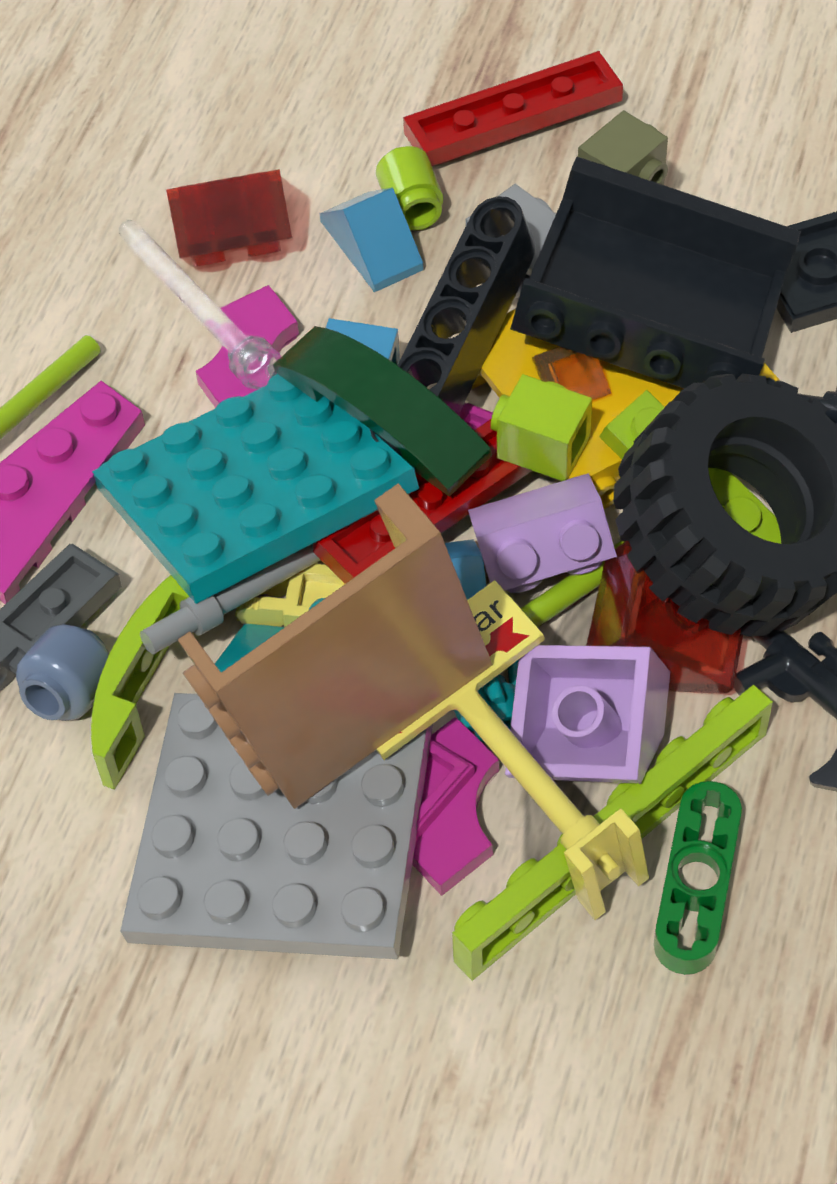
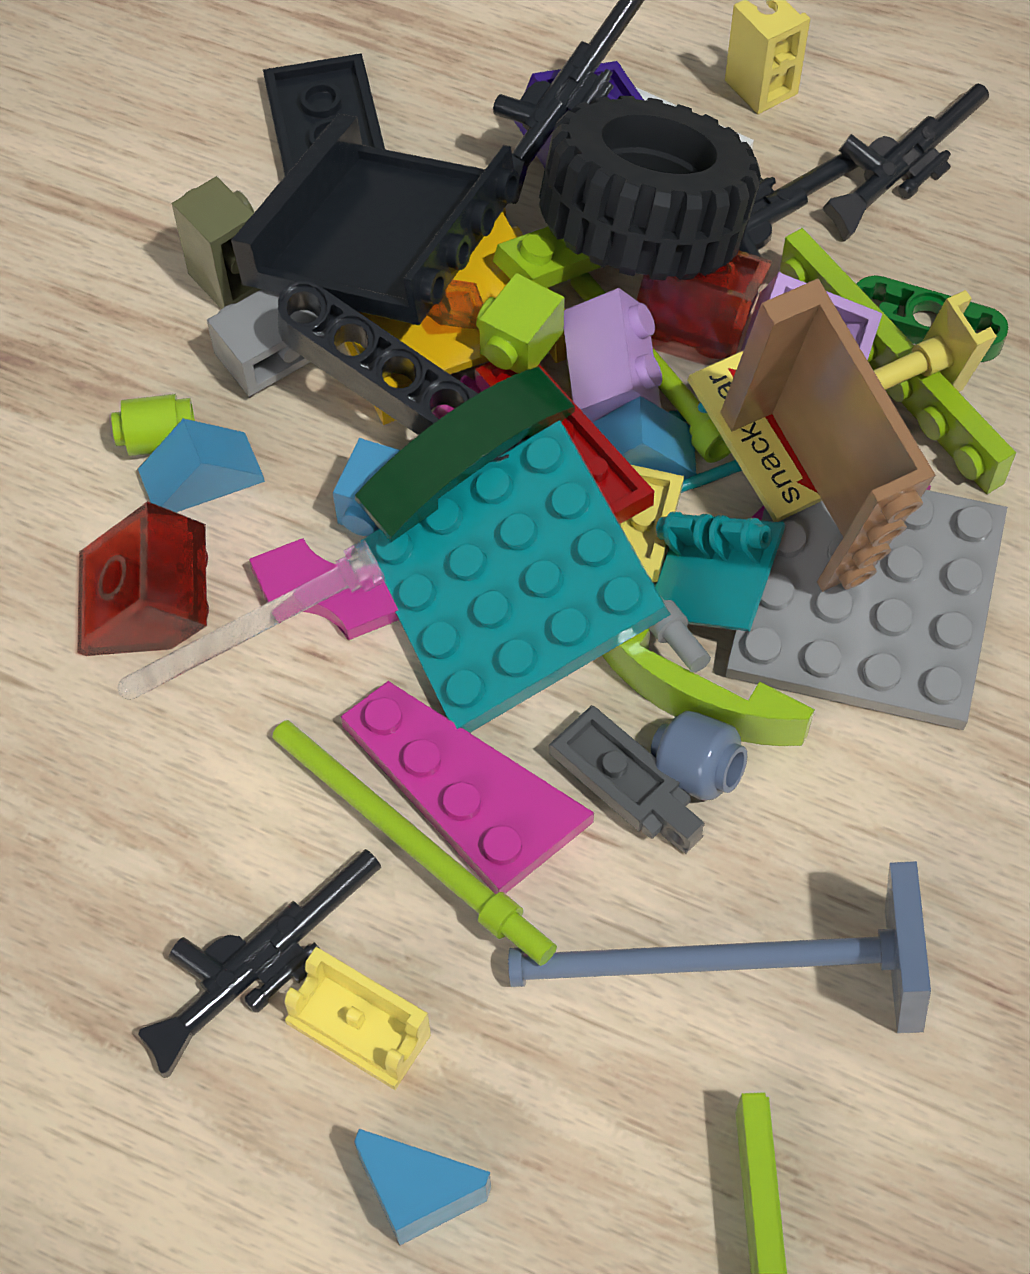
camera: 85 degrees left, 5 degrees up
red plate [403,51,623,166] -> none

